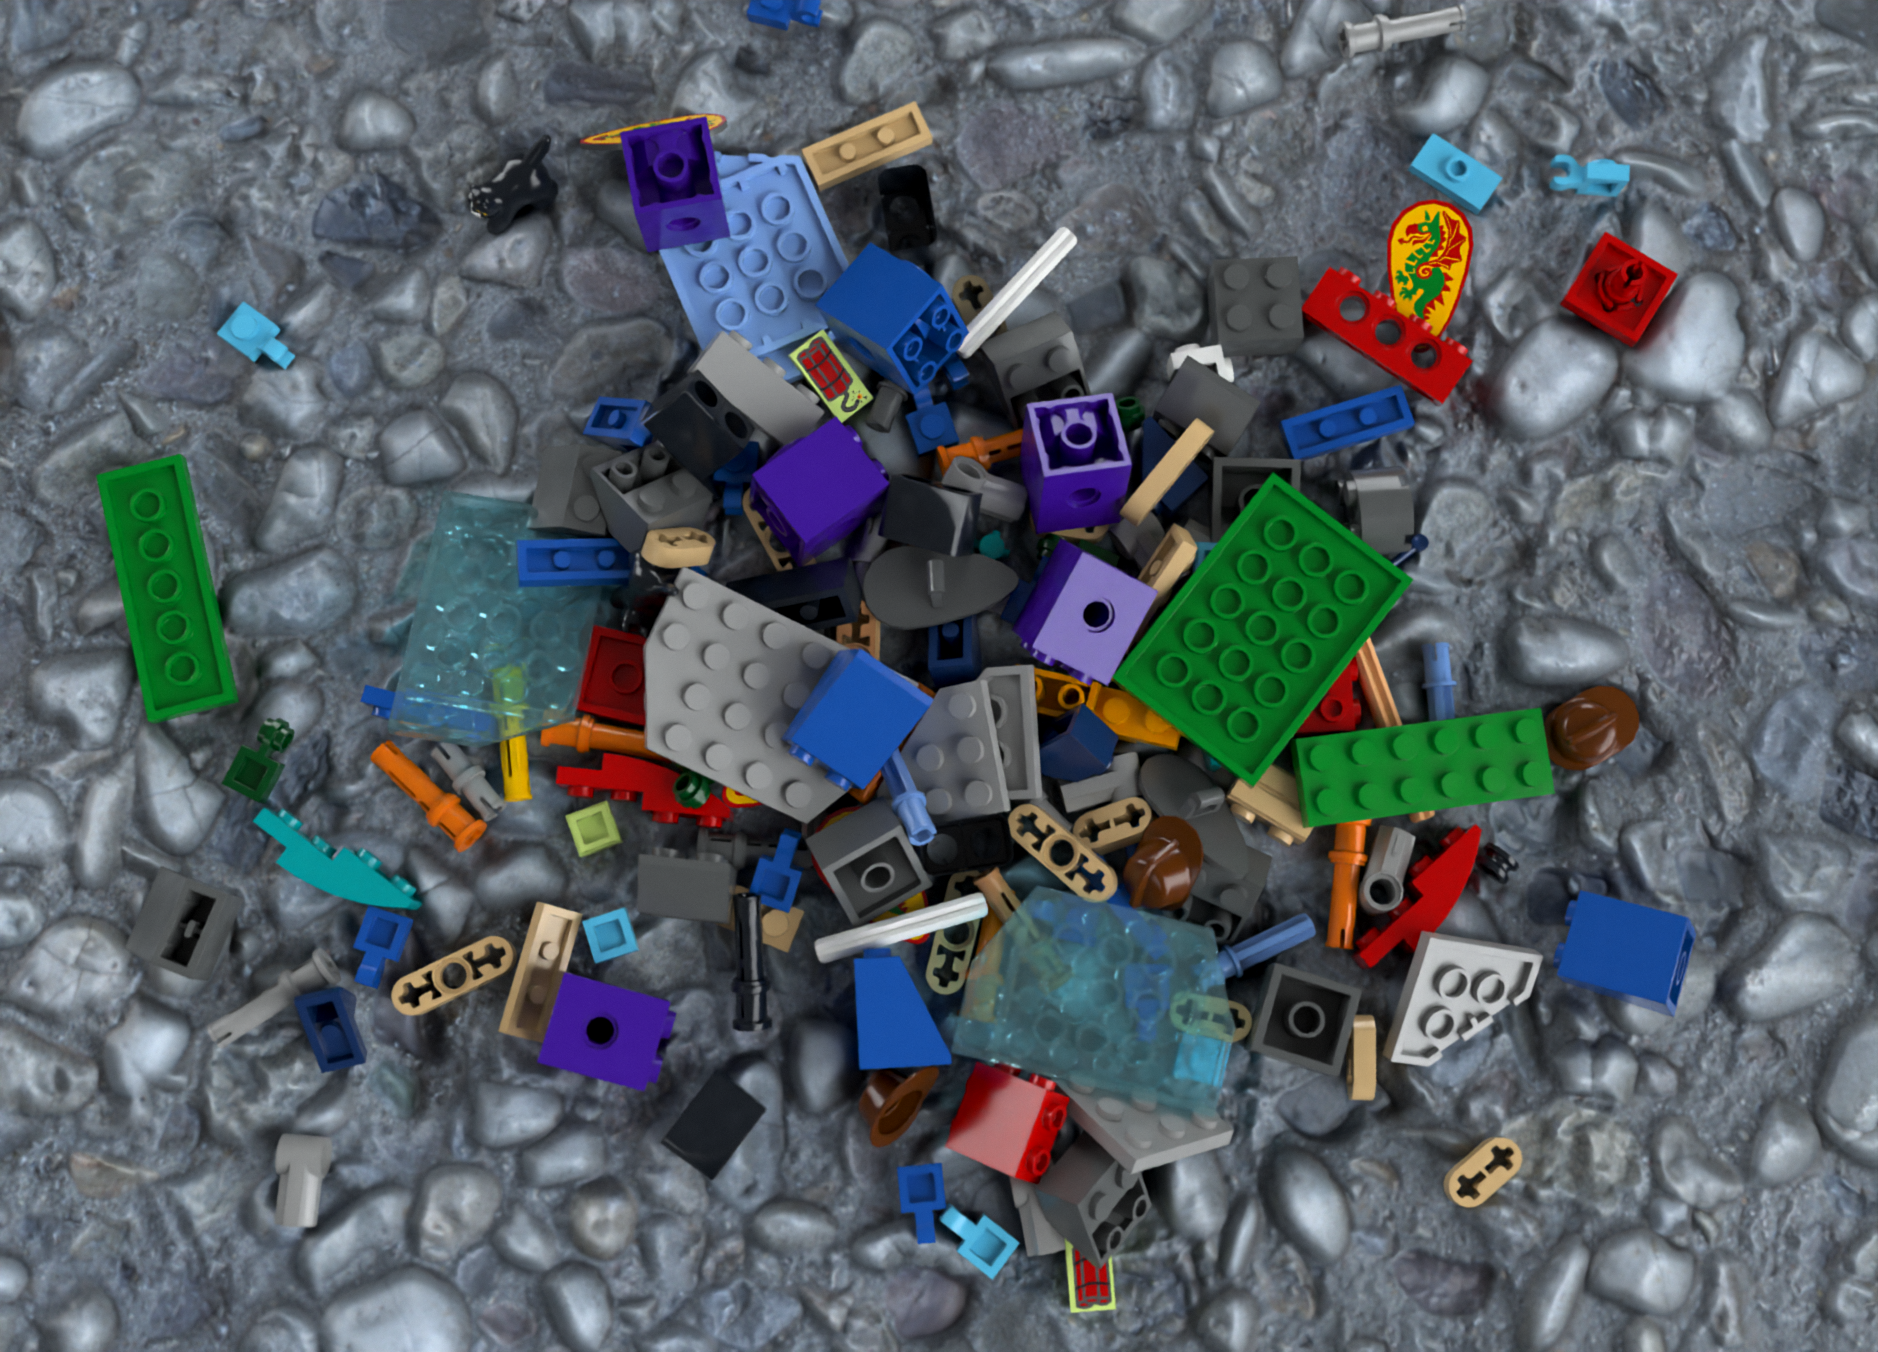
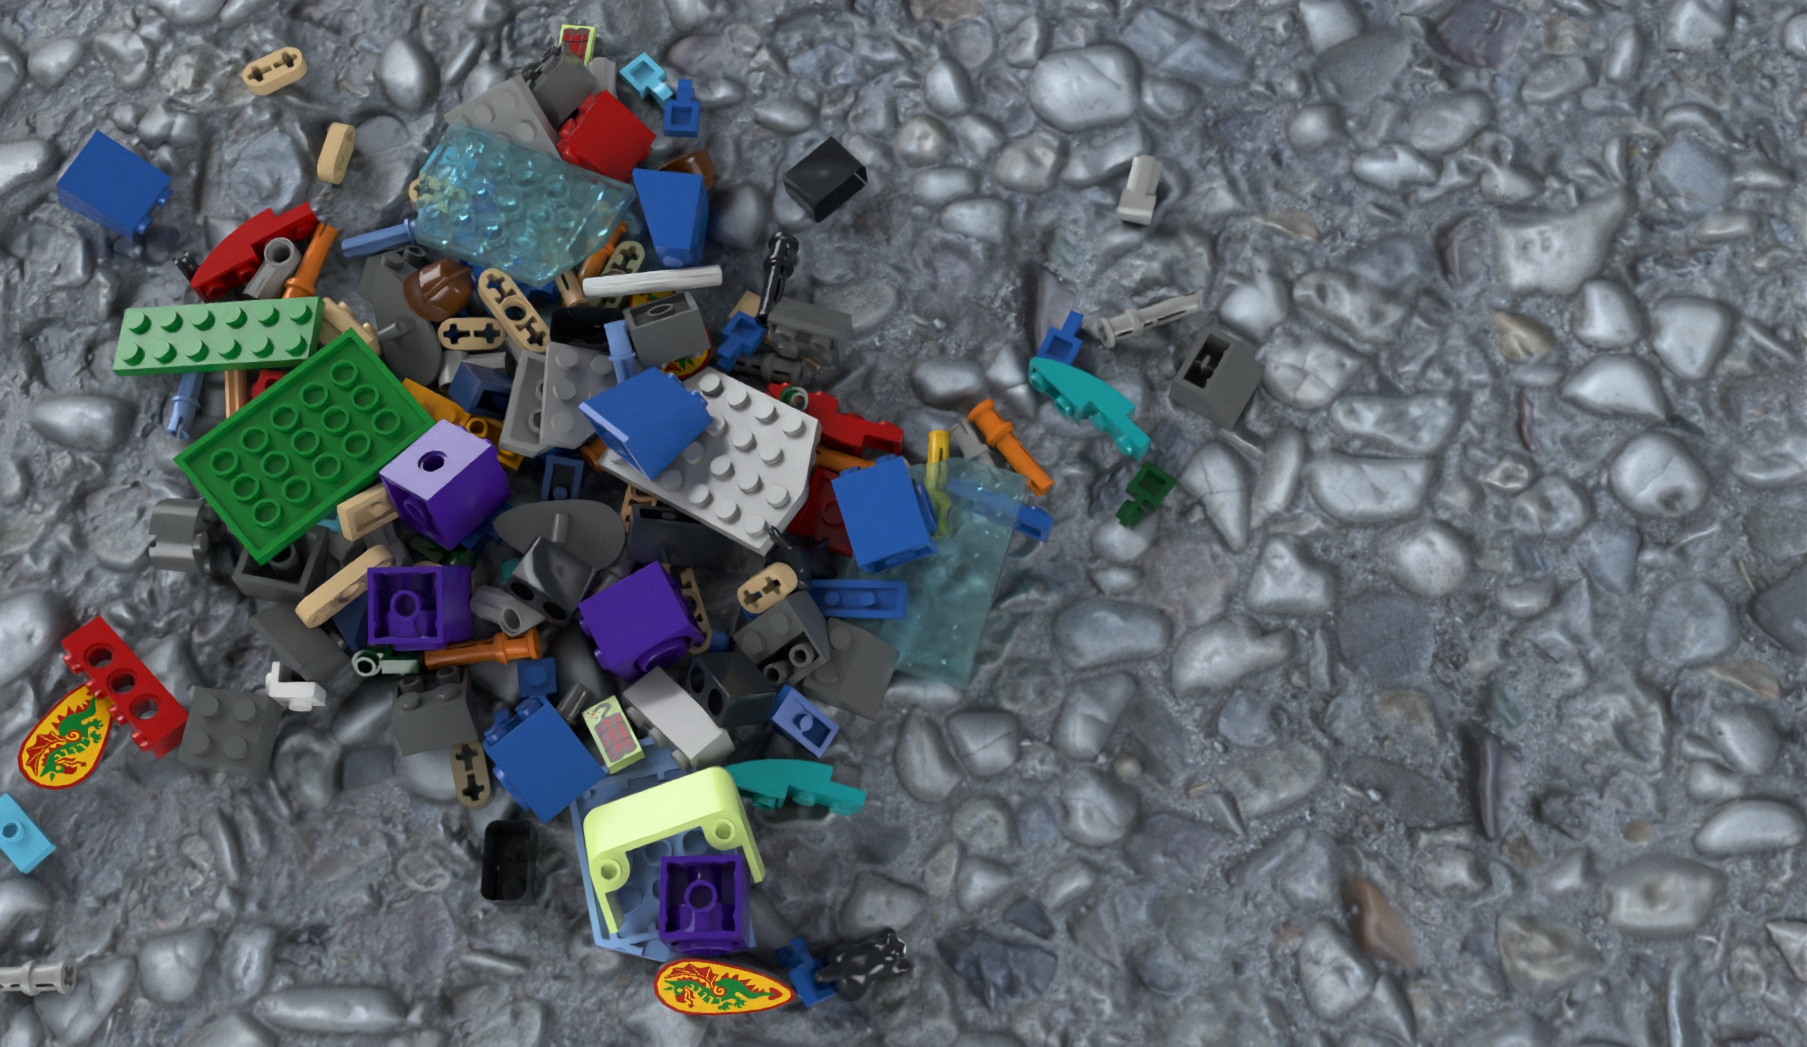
camera: 165 degrees left, 10 degrees down
green plate [96,454,239,724] -> none
medium azure plate [216,301,296,369] -> none
dark blue slope [294,986,367,1073] -> none
tan beam [391,936,517,1016] -> none
tan plate [498,902,583,1043] -> none
dark purple brick [537,972,676,1092] -> none
yellowish green tile [565,800,623,858] -> none
medium azure plate [582,907,640,964] -> none
tan plate [801,101,933,192] -> none
white axle [956,227,1077,359] -> none
dark grey brick [1244,963,1362,1077] -> none
blue plate [1278,384,1415,462] -> none
light grey plate [1382,931,1543,1067] -> none
reddish brown piece [1543,686,1639,771] -> none
none -> yellowish green windscreen [583,766,766,934]
none -> teal slope [723,759,867,816]
none -> blue plate [775,936,837,1008]
none -> blue brick [831,454,941,575]

